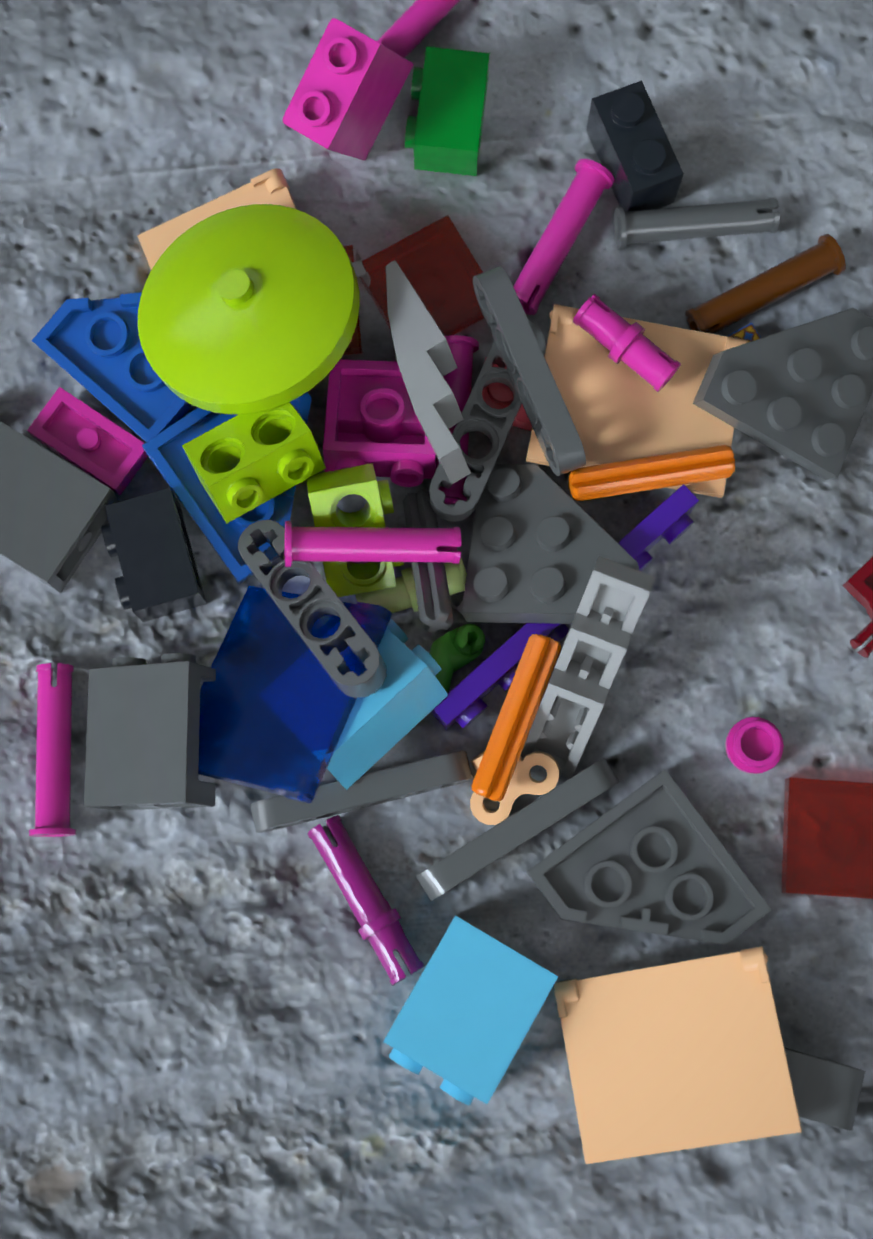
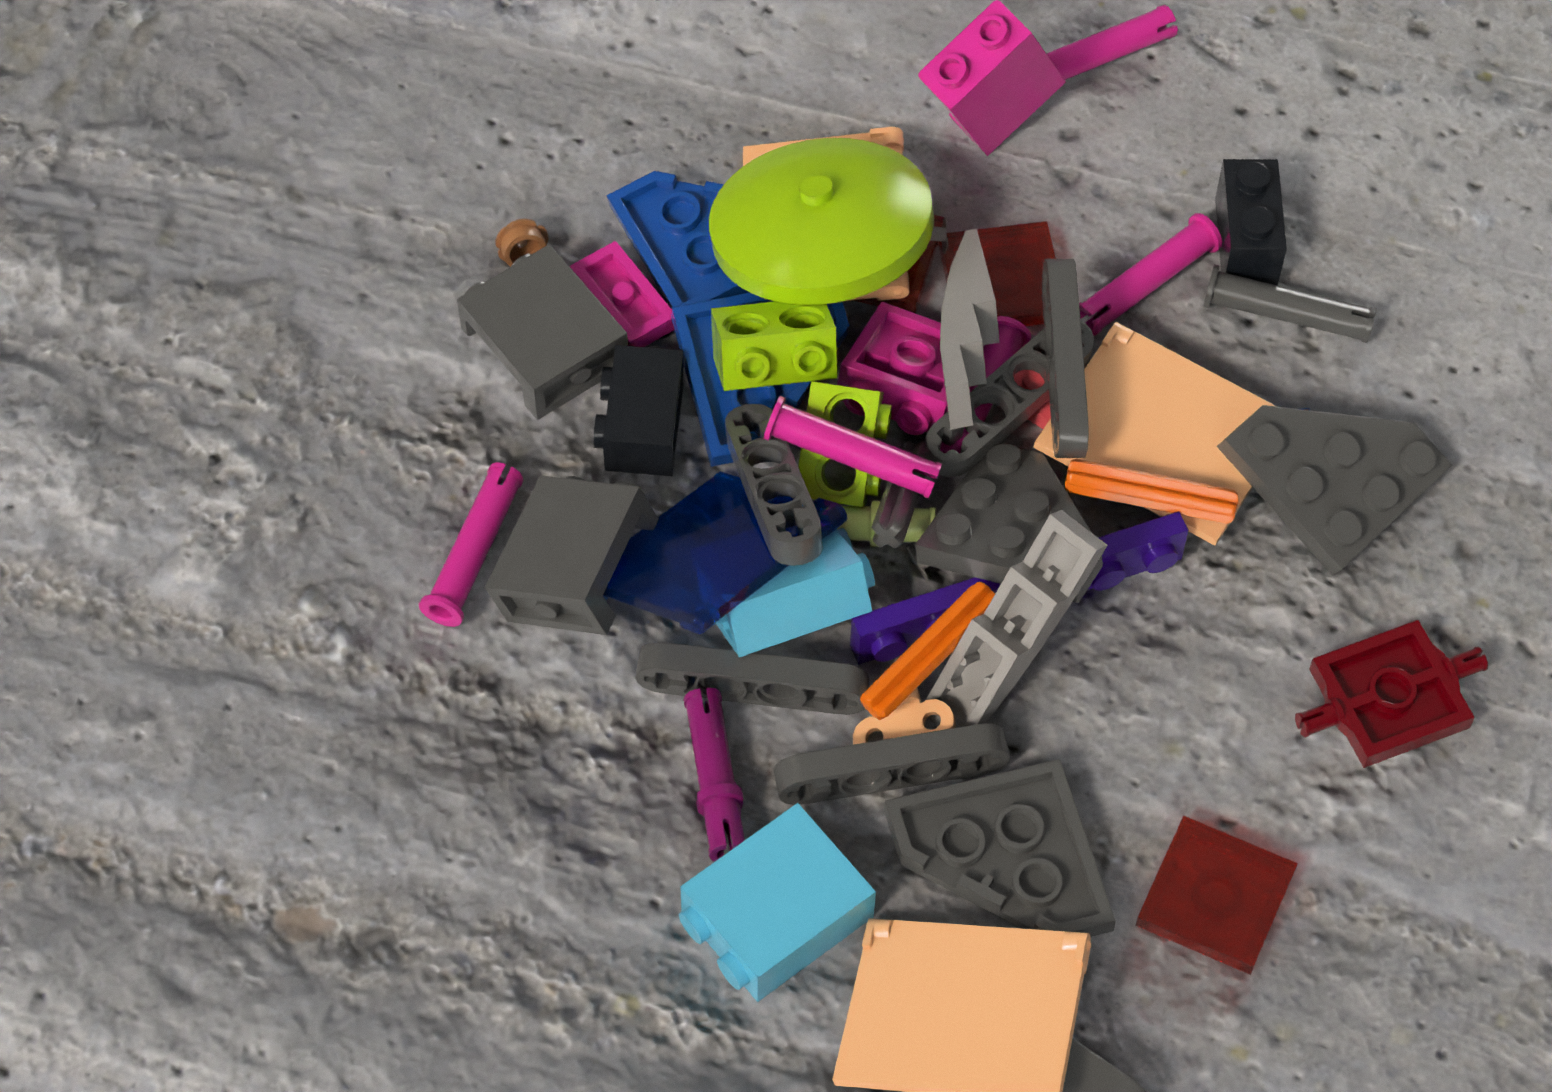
camera: 20 degrees right, 20 degrees down
green brick [405,46,490,176] -> none
bright green arm [429,623,485,693] -> none
dark pink pin [572,294,681,392] -> none
reddish brown pin [685,234,846,334] -> none
dark pink plate [725,717,784,774] -> none

